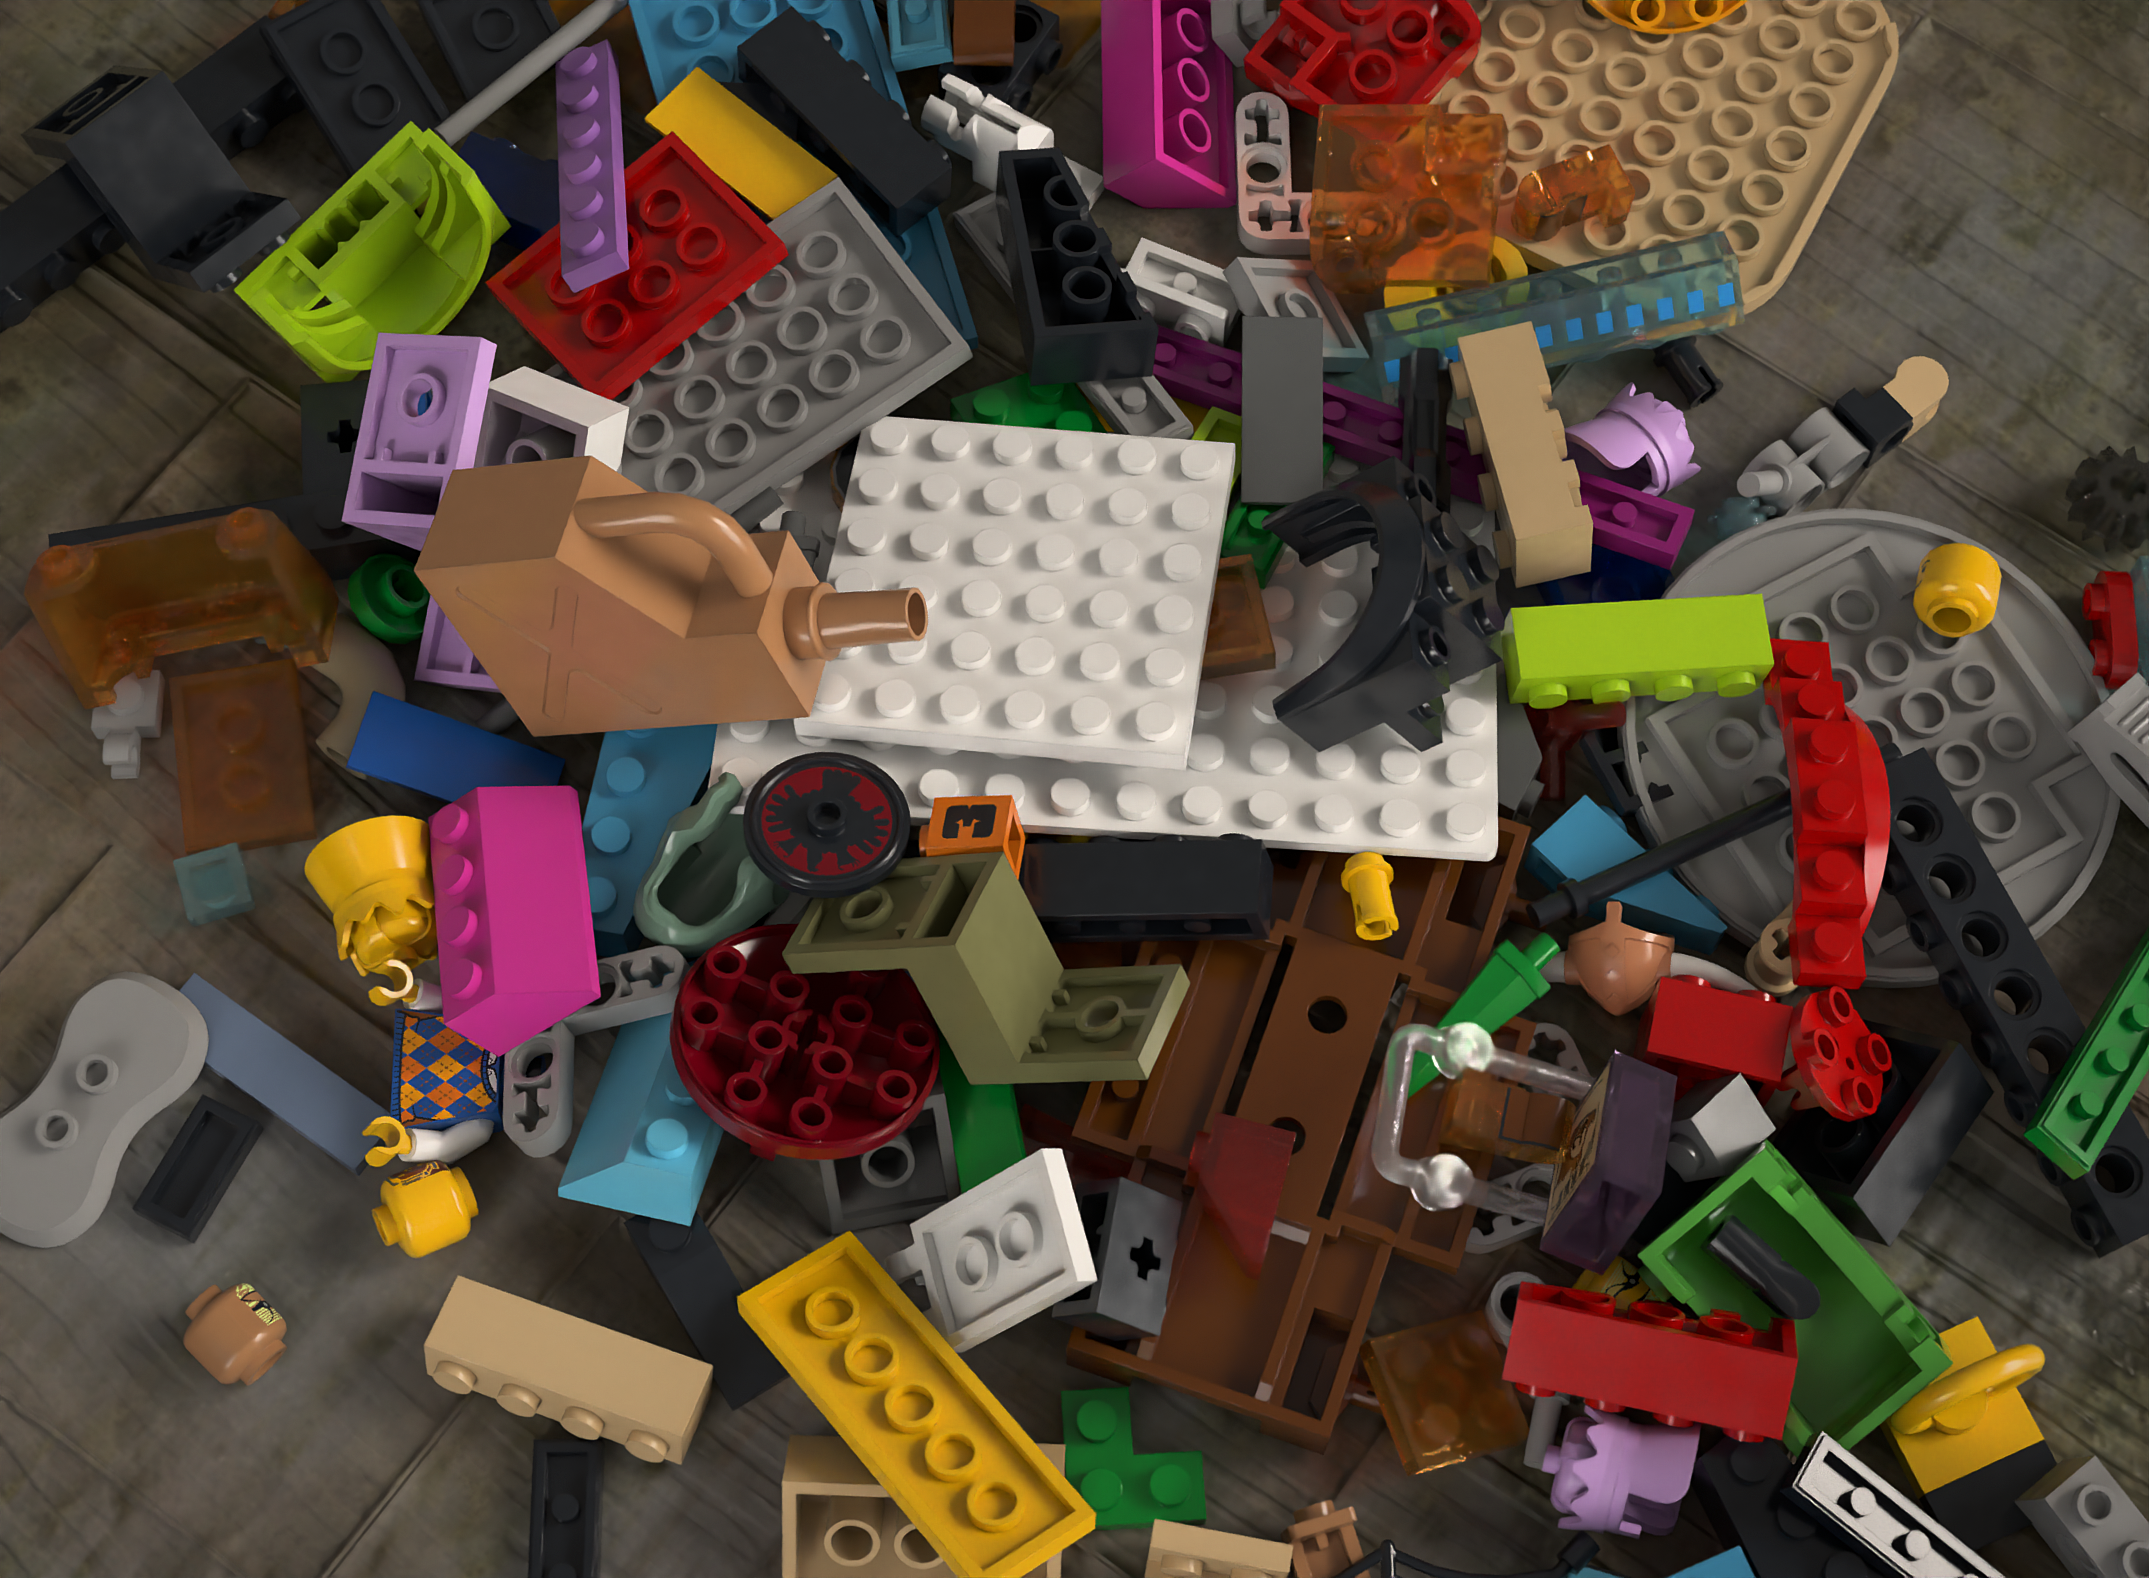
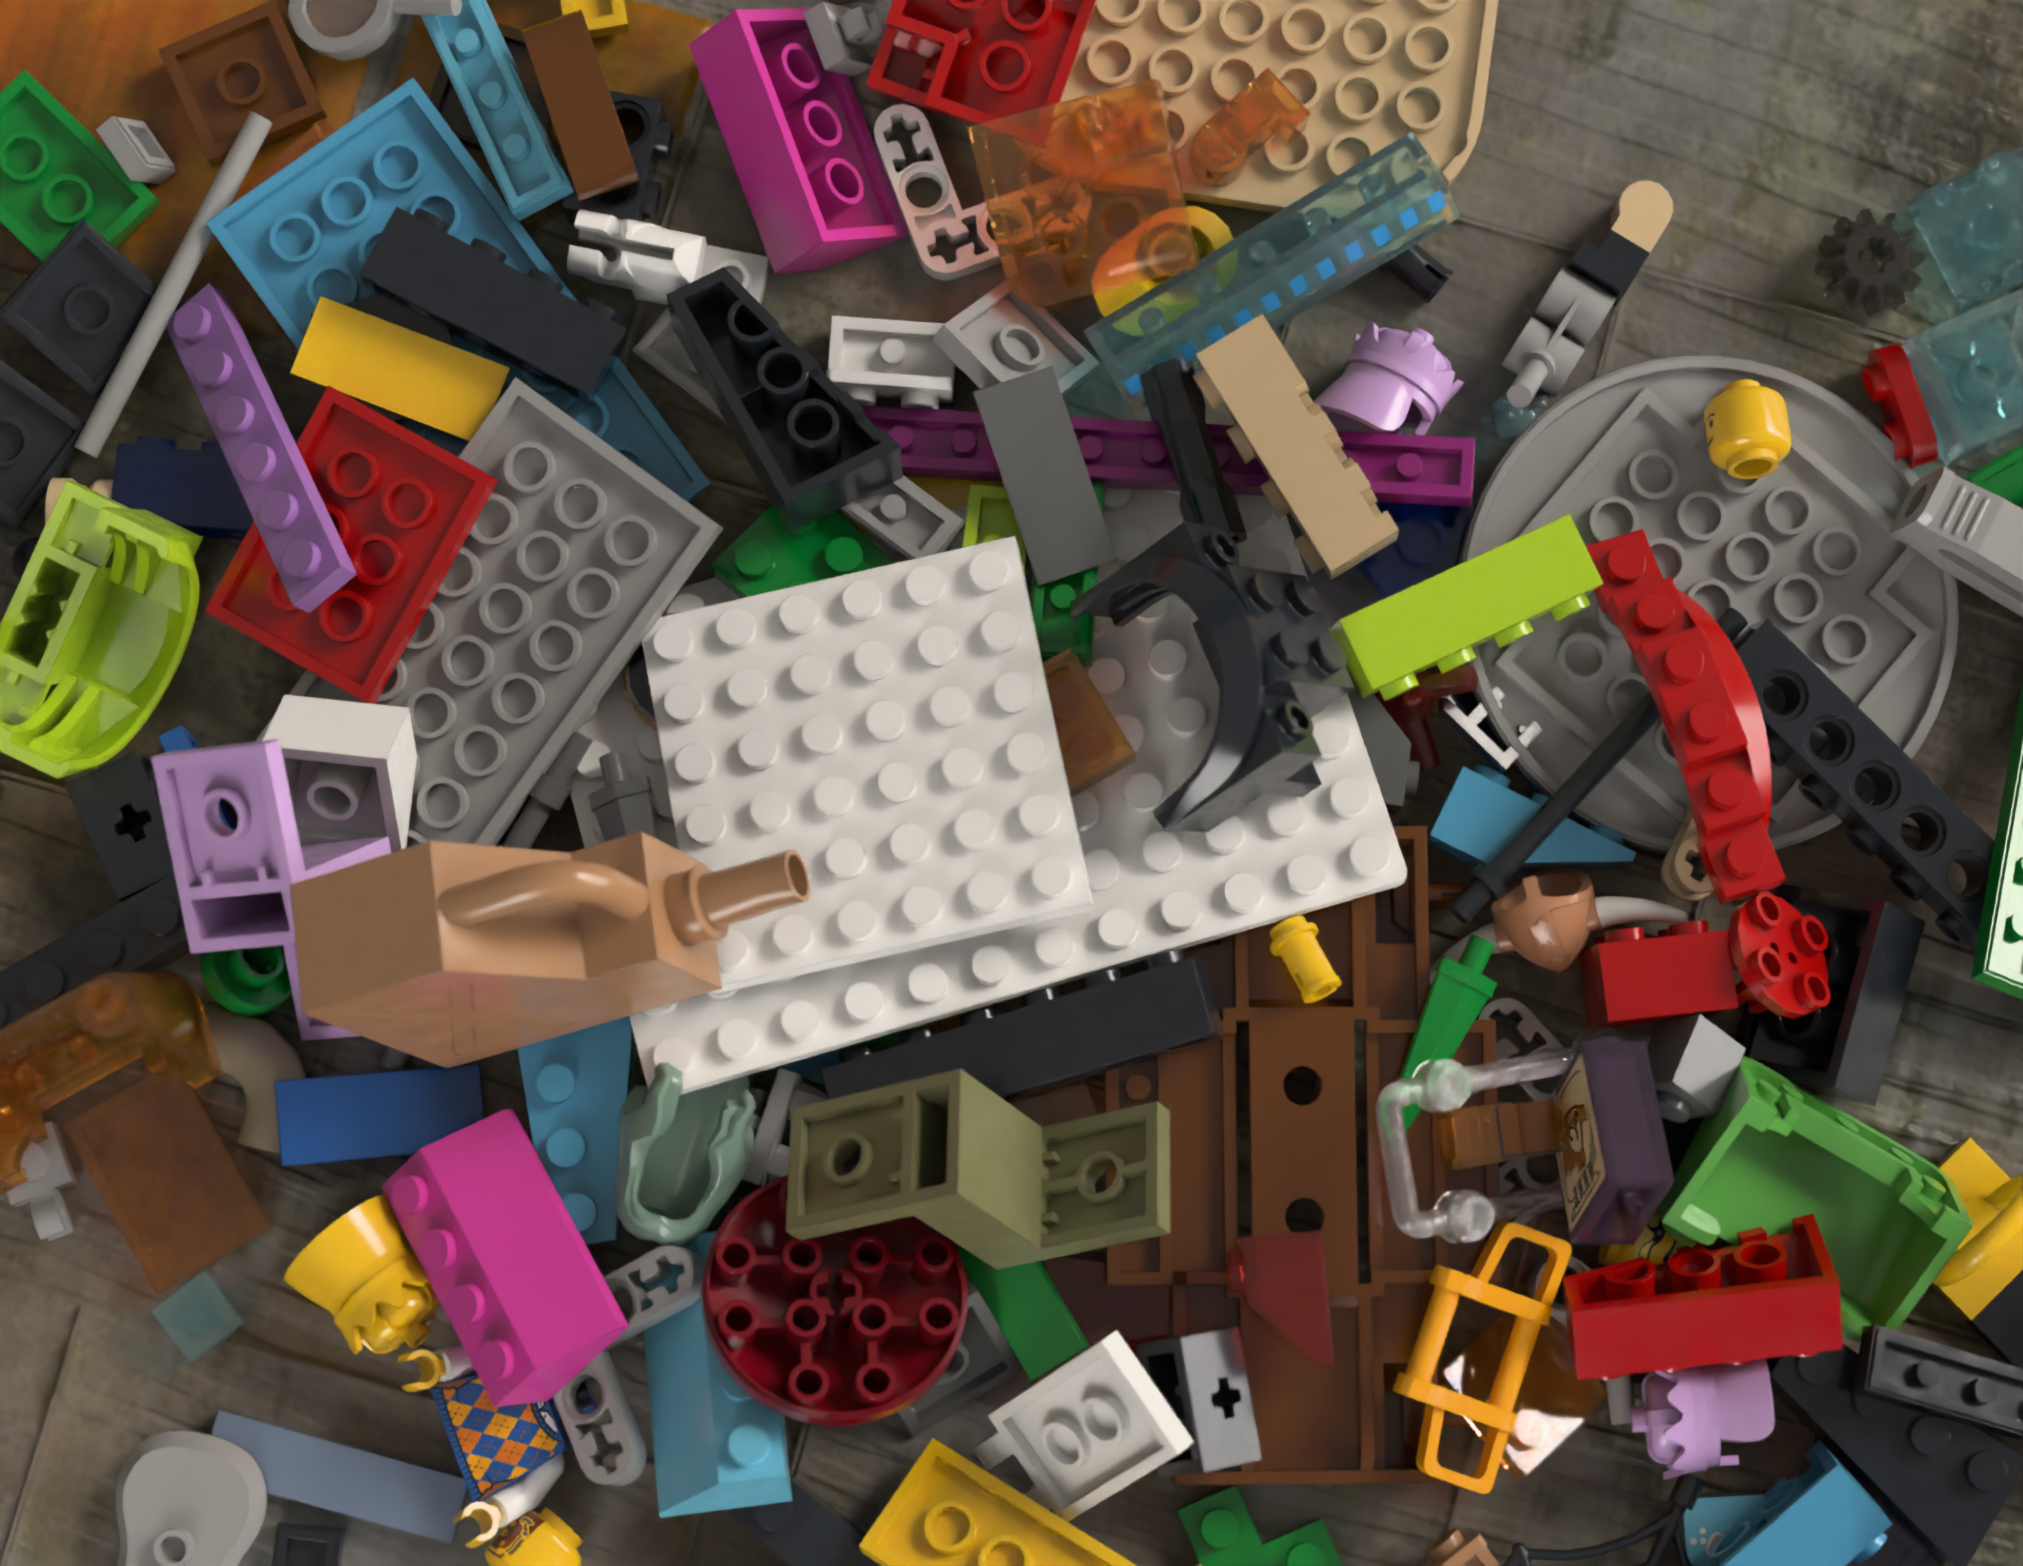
camera: 25 degrees left, 15 degrees up
black shield [743,752,911,898] -> none
orange brick [919,795,1026,879] -> none
black bar [1700,1215,1821,1320] -> none
none -> light orange bar [1392,1221,1572,1494]

